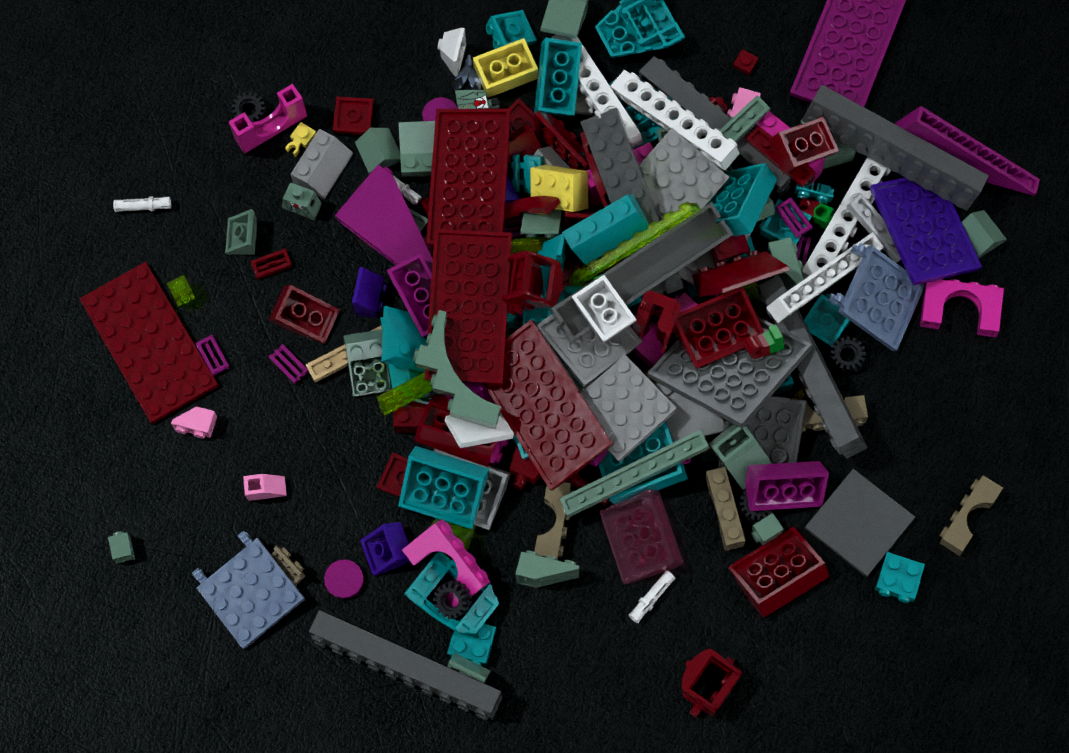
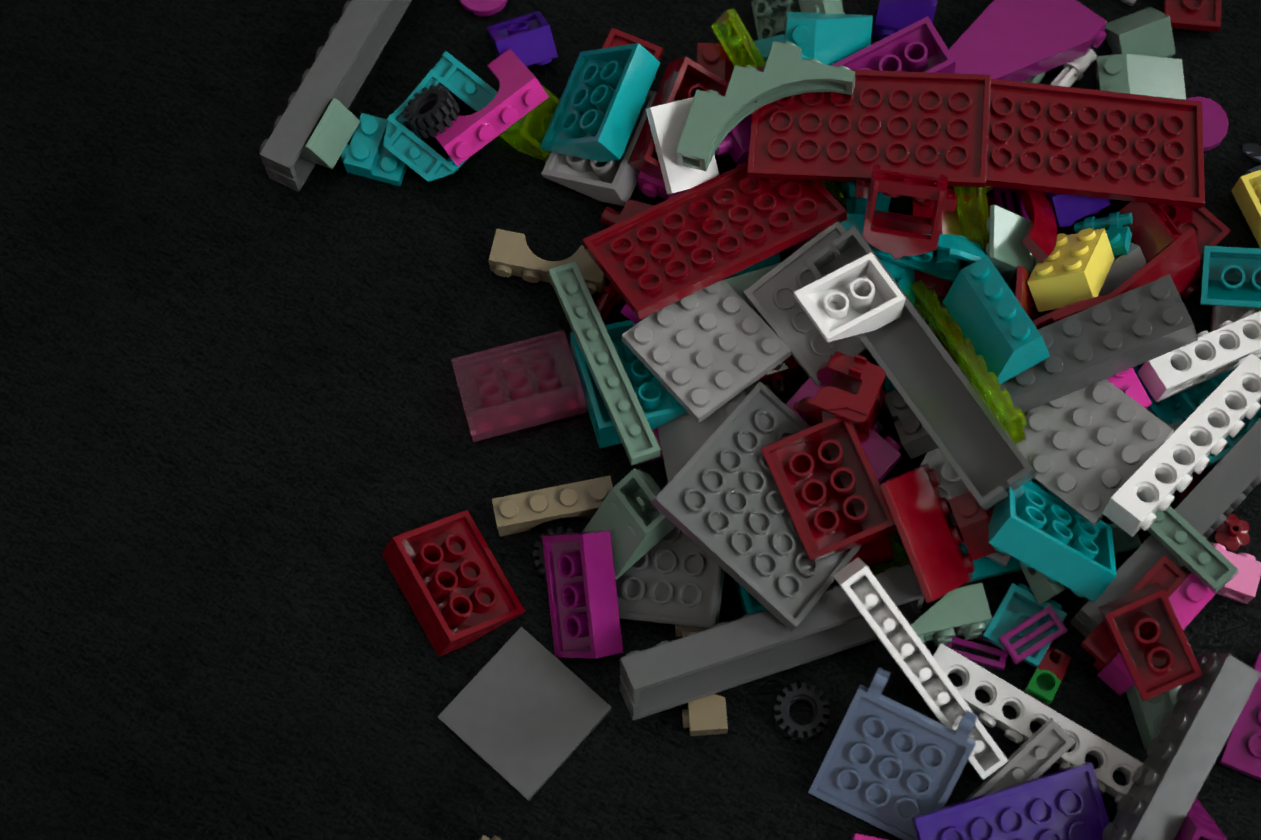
camera: 90 degrees right, 0 degrees up
sand green torso [455,90,500,109] -> none
sand green slope [515,551,579,588] -> none
white pin [628,571,675,623] -> none
dark red animal [681,648,743,717] -> none
leg [744,324,784,359] -> none
sand green brick [751,513,783,546] -> none
teal hinge [794,182,834,205] -> none
teal plate [804,293,851,347] -> none
teal plate [875,552,925,603] -> none

